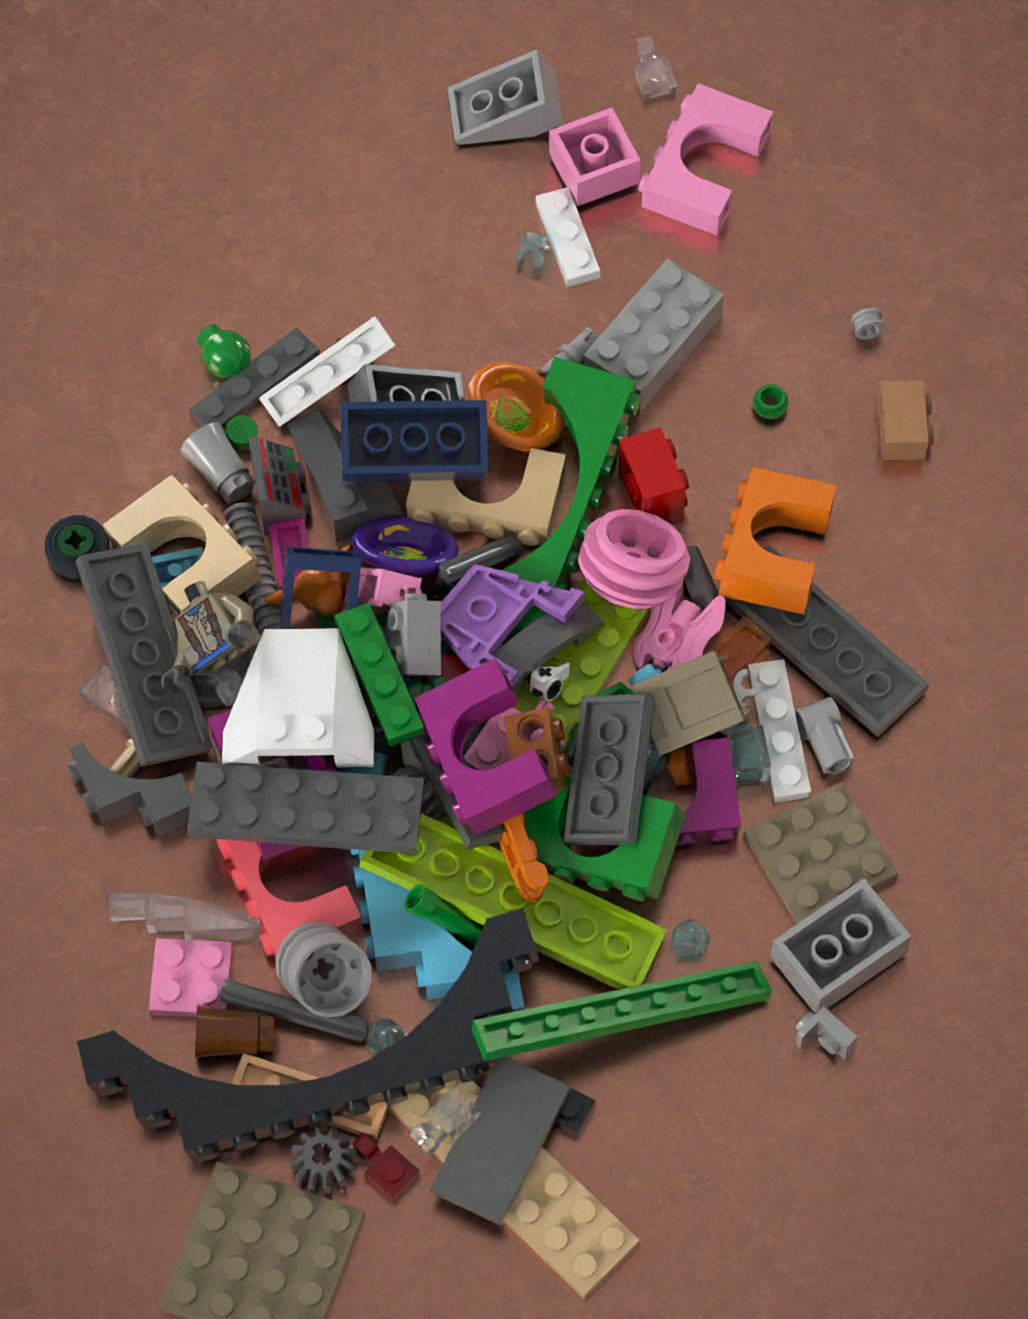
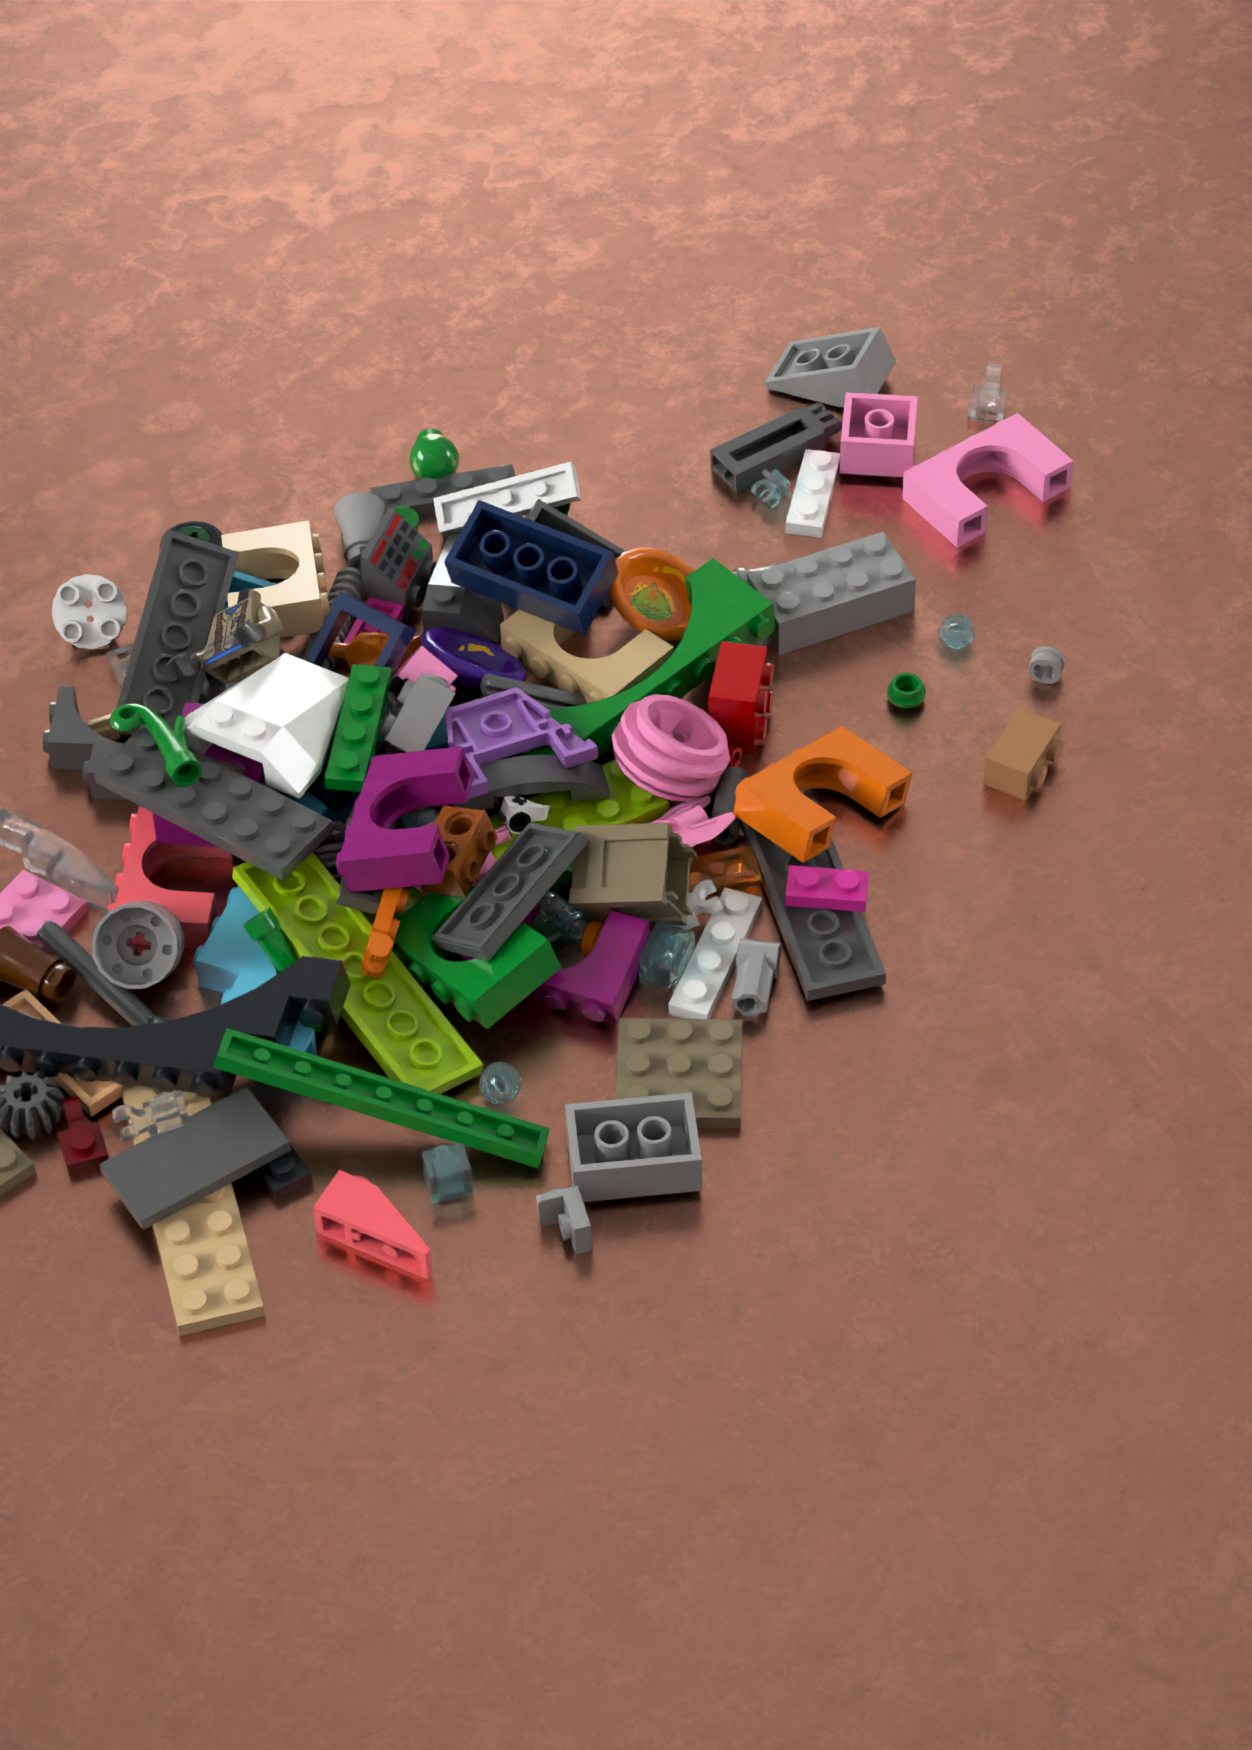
camera: 30 degrees right, 15 degrees down
none -> white plate [52,574,127,649]
none -> green plant [109,704,202,787]
none -> coral slope [313,1170,433,1280]
none -> clear light blue plate [422,1142,473,1204]
none -> dark grey hinge [710,402,842,492]
none -> dark pink plate [785,865,869,912]
none -> clear light blue plate [938,614,975,649]

